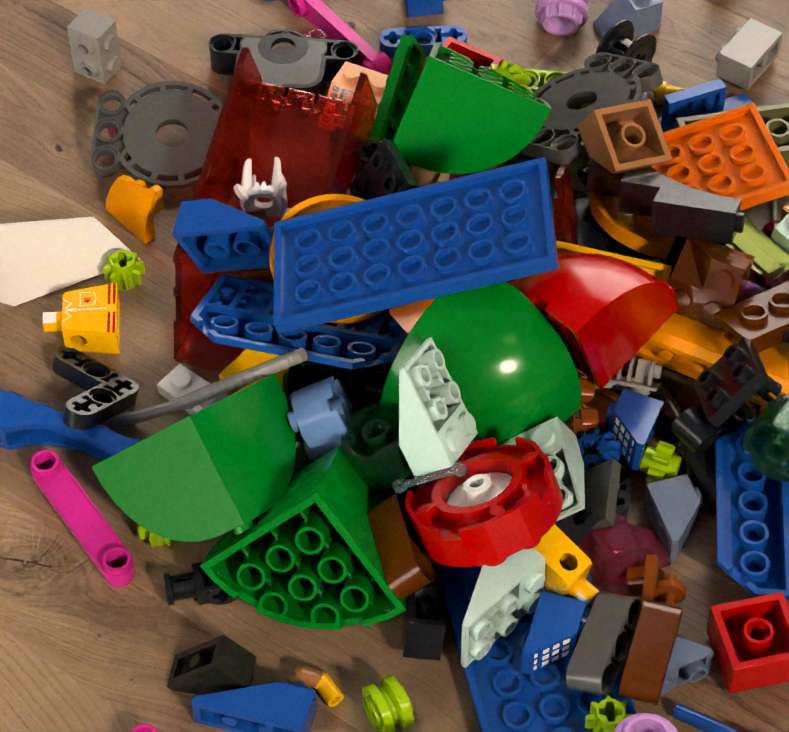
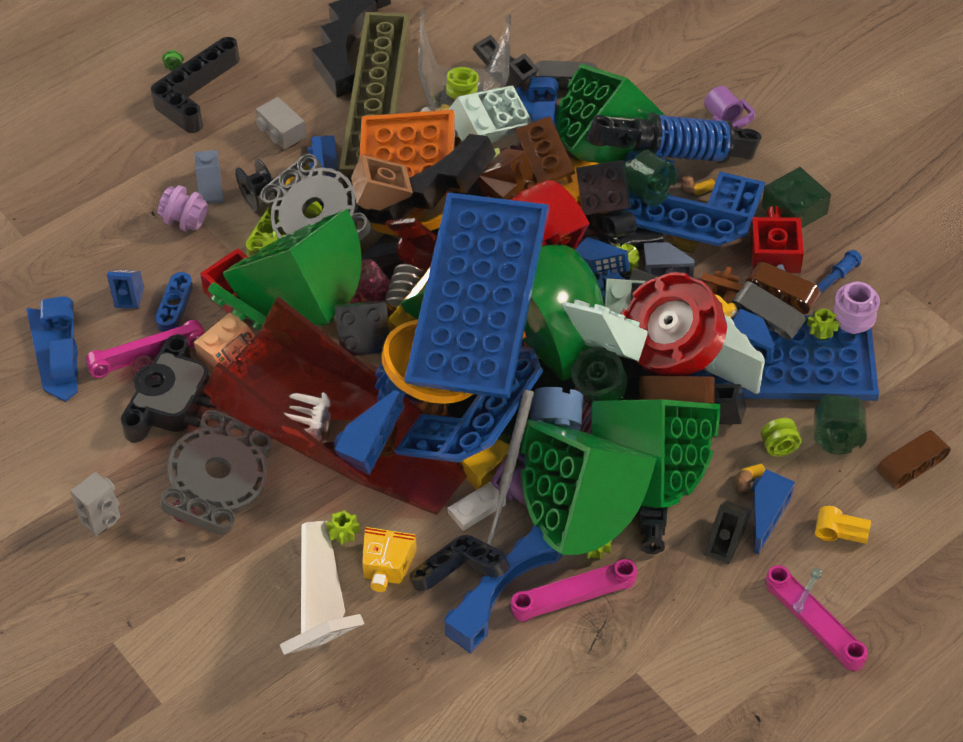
camera: 75 degrees left, 0 degrees up
light orange slope [105,174,164,244] -> none
clear light blue hinge [392,462,467,493] -> none

